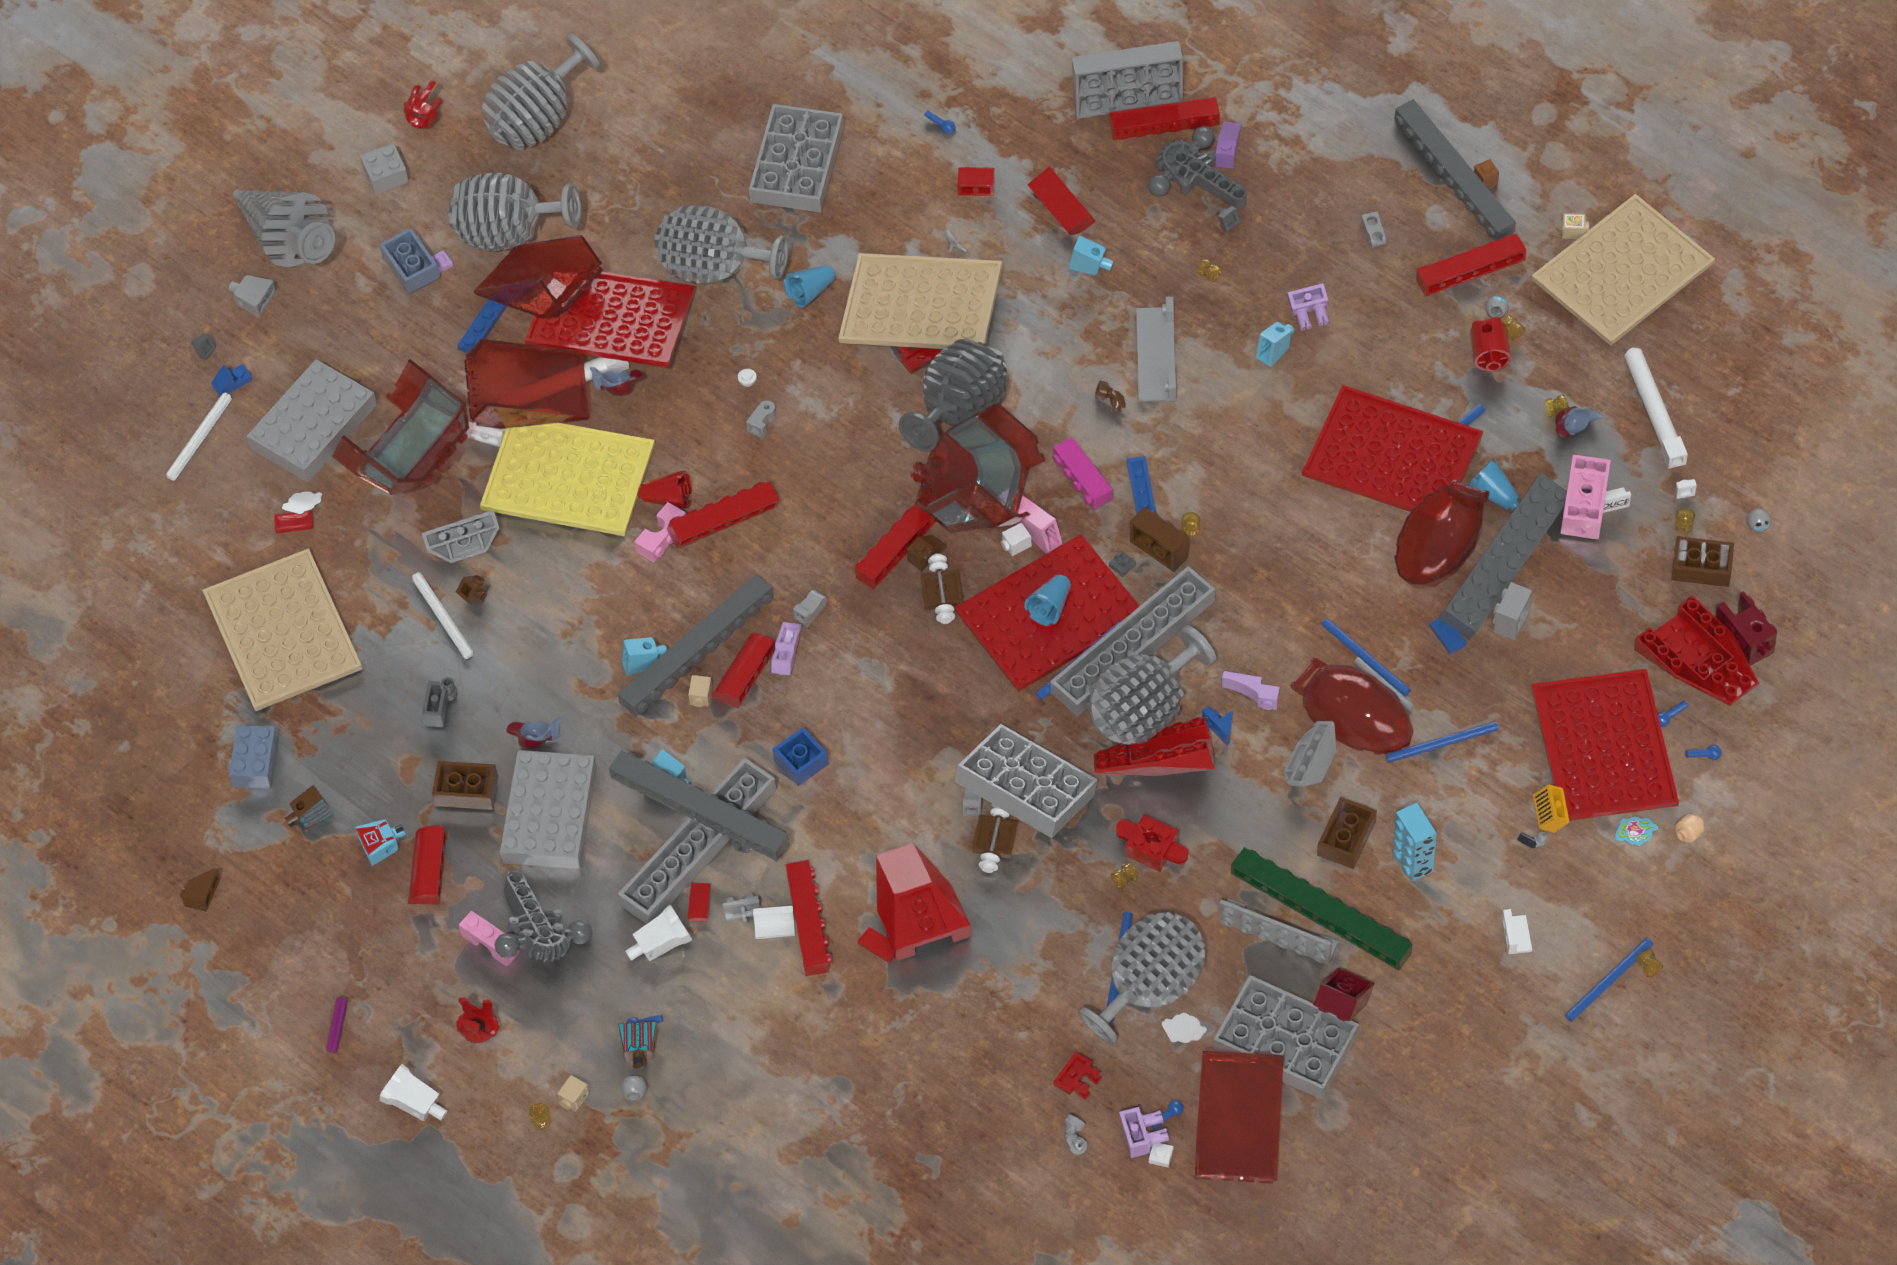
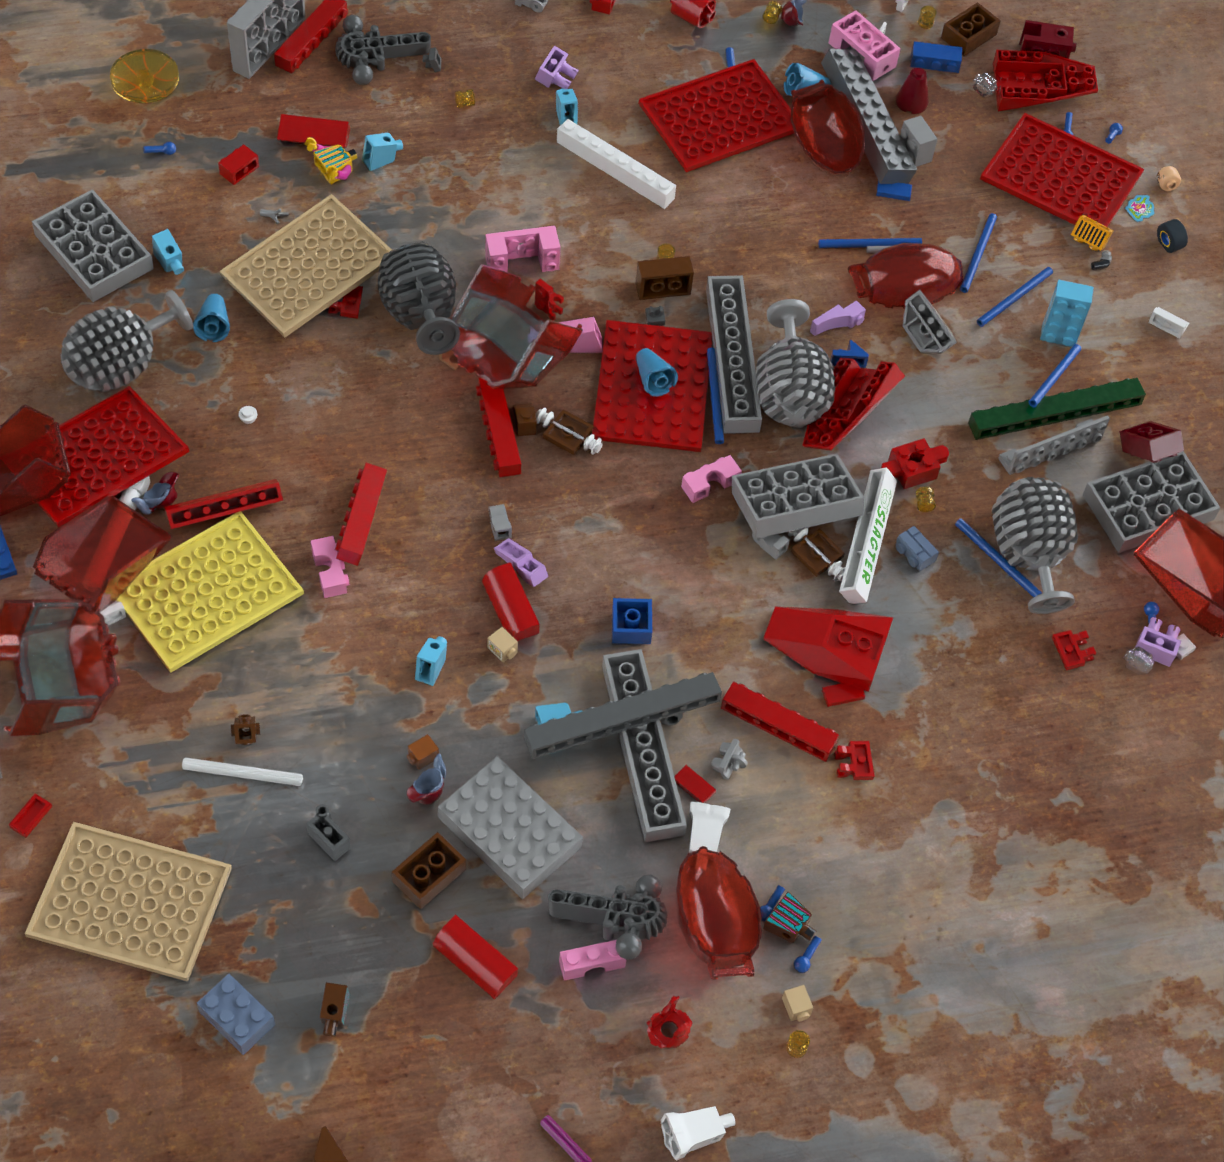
camera: 60 degrees left, 0 degrees up
white sticker [282,492,322,514] -> none
medium azure torso [355,819,406,866] -> none
light grey wedge [421,510,499,563] -> none
dark grey brick [618,574,773,717] -> none
light grey piece [621,1075,647,1100] -> none
red cone [638,470,692,508] -> none
light grey leg [746,401,776,439] -> none
white panel [753,906,795,939] -> none
white brick [1001,523,1032,556] -> none
dark pink brick [1052,437,1113,510] -> none
light grey arm [1064,1114,1087,1155] -> none
reddish brown arm [1095,380,1126,413] -> none
blue plate [1126,456,1156,514] -> none
light grey bracket [1136,297,1176,402] -> none
white sticker [1162,1013,1207,1043] -> none
medium lavender slope [1216,122,1241,169] -> none
reddish brown brick [1317,797,1377,869] -> none
none -> clear yellow dish [110,49,179,103]
none -> medium azure torso [152,229,184,275]
none -> red brick [164,479,283,529]
none -> torso [304,138,358,185]
none -> dark orange brick [407,734,439,770]
none -> bright pink plate [485,226,560,279]
none -> red plate [534,278,564,321]
none -> white brick [557,119,676,209]
none -> clear red windscreen [676,846,763,980]
none -> bright pink arch [681,455,742,503]
none -> blue bar [794,936,822,973]
none -> red plate [834,741,875,780]
none -> white brick [839,467,897,604]
none -> sand blue brick [895,526,939,571]
none -> dark red cone [896,68,929,114]
none -> blue brick [910,41,962,73]
none -> clear head [973,72,998,97]
none -> blue piece [977,267,1053,327]
none -> blue piece [1029,344,1082,407]
none -> clear head [1124,647,1154,675]
none -> black wheel [1157,219,1188,253]

